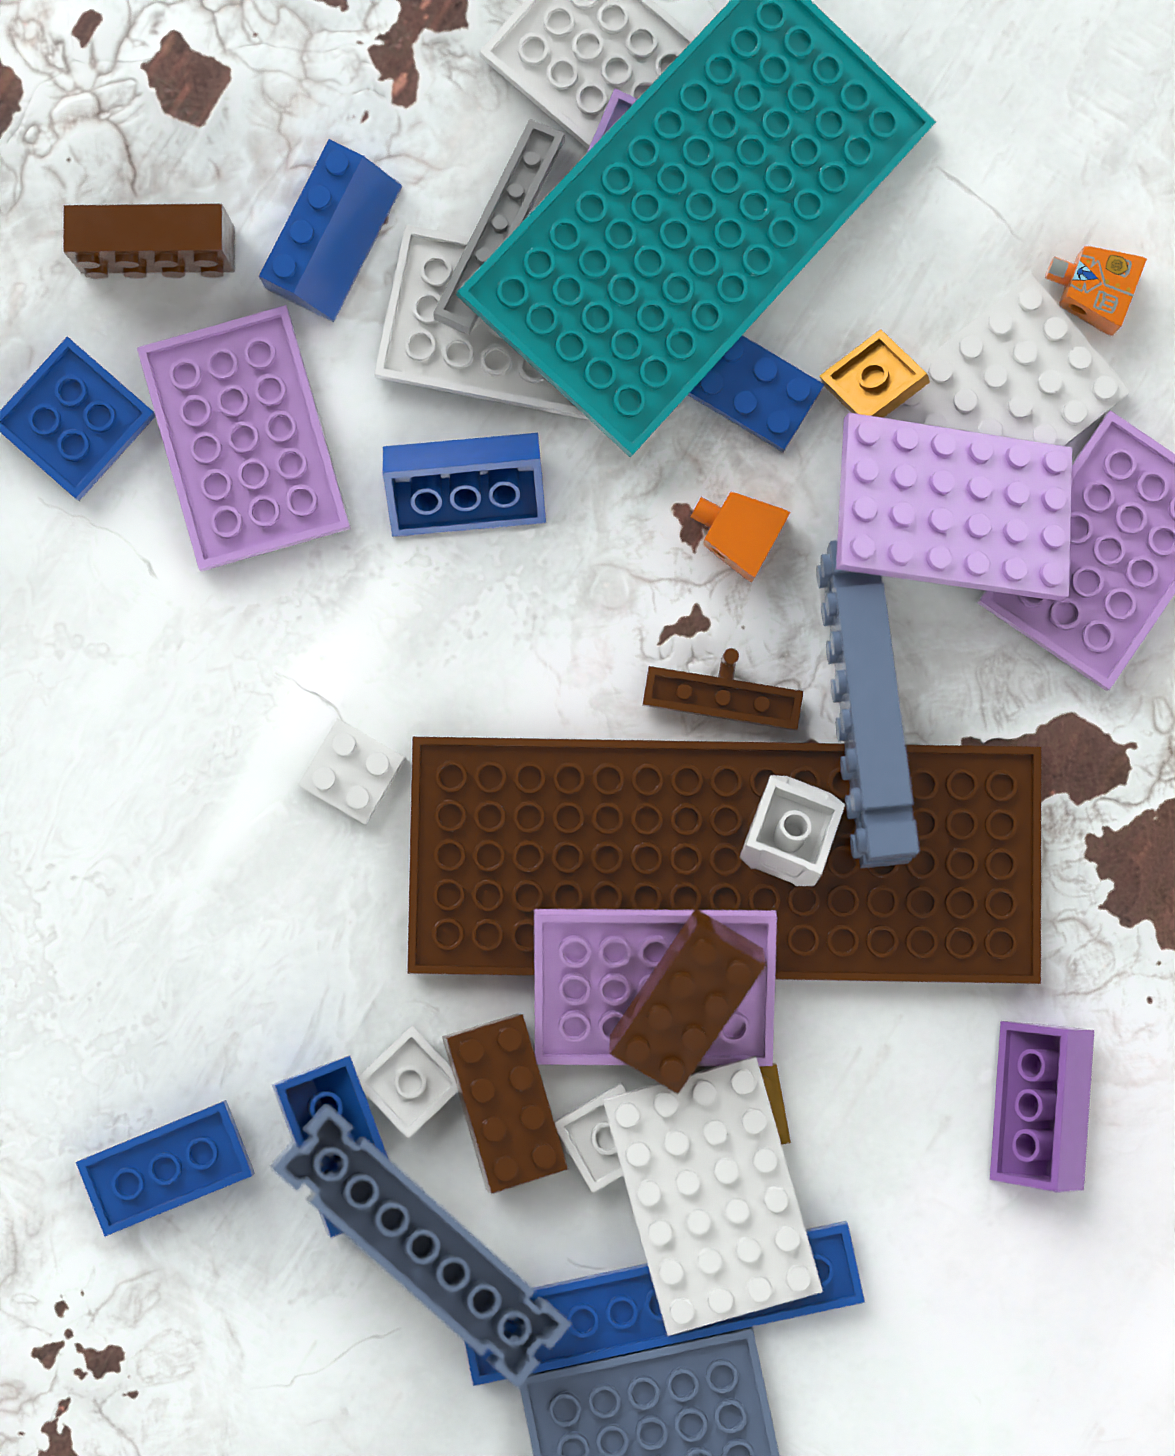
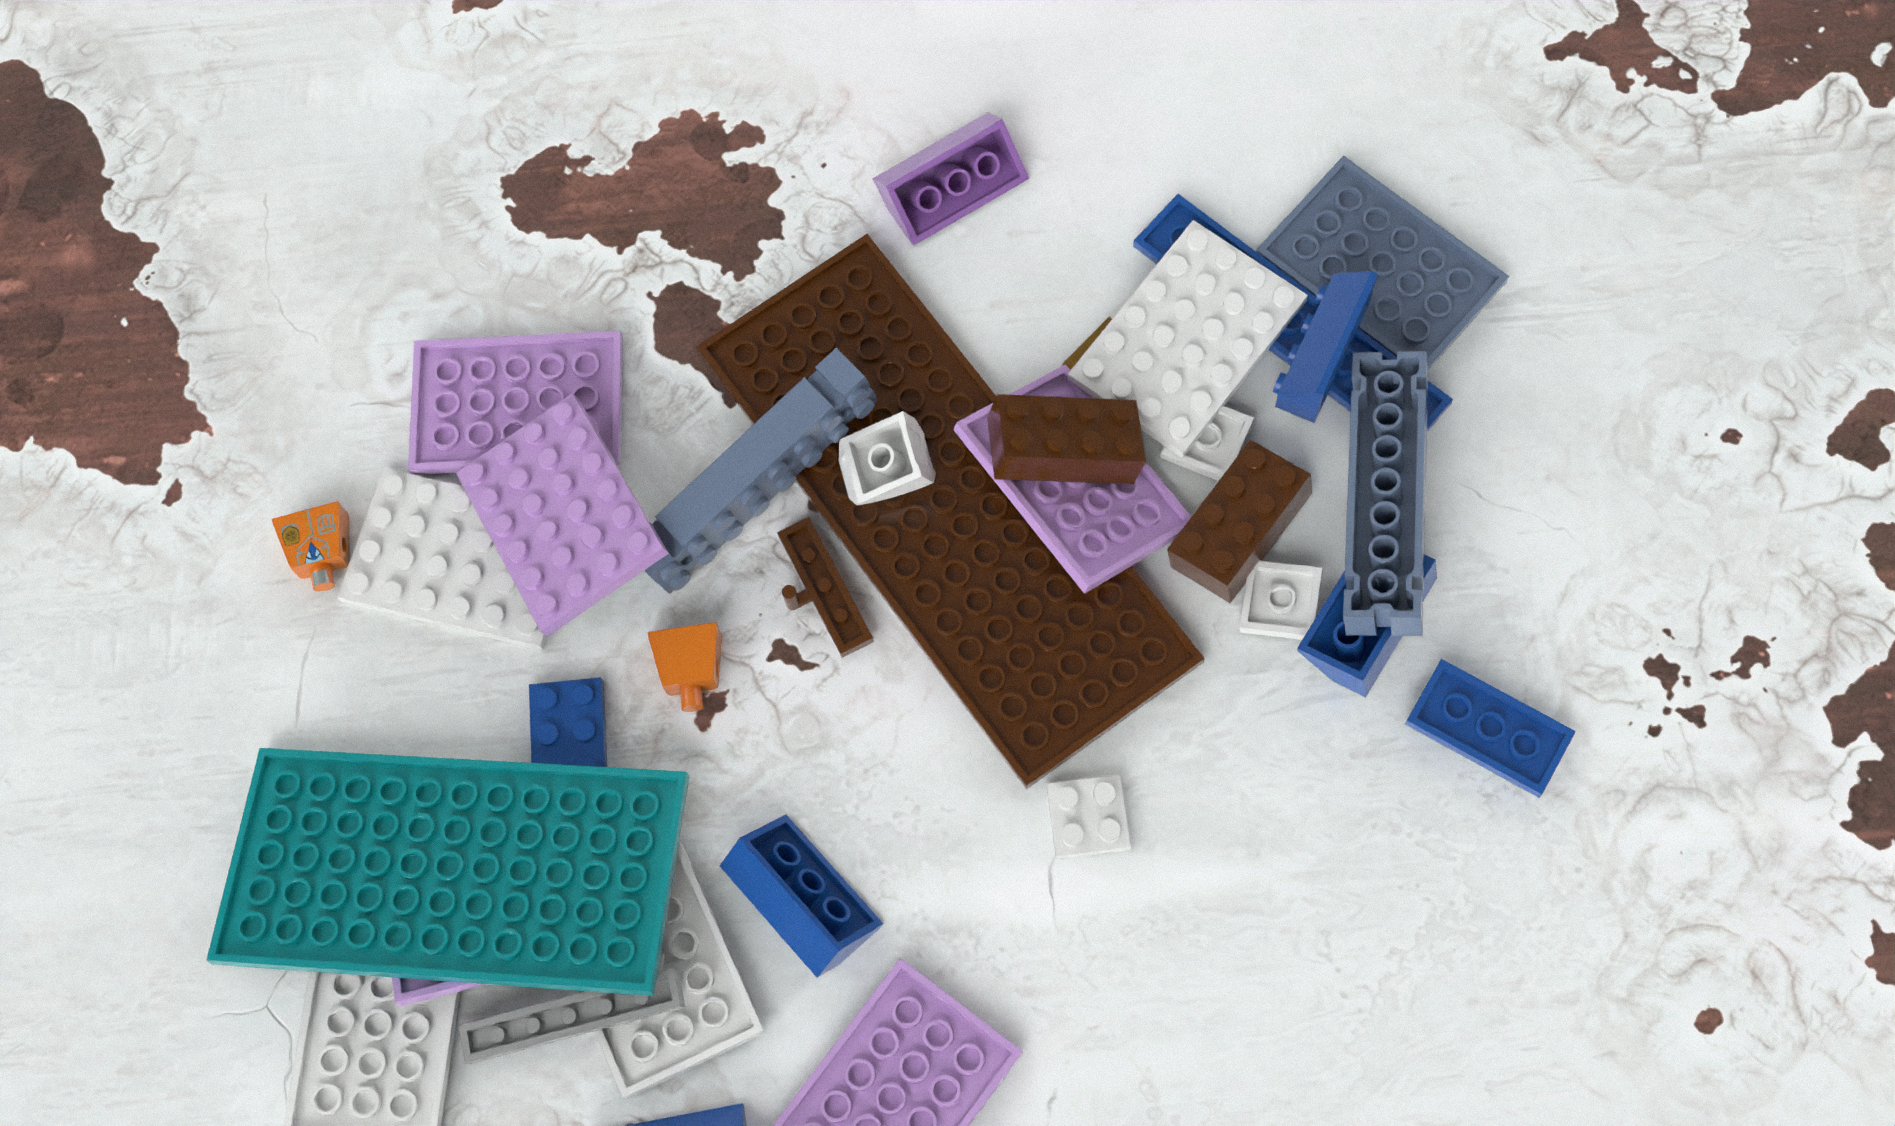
camera: 120 degrees left, 15 degrees down
plate [819,329,930,418] -> none
none -> blue slope [1273,271,1378,423]

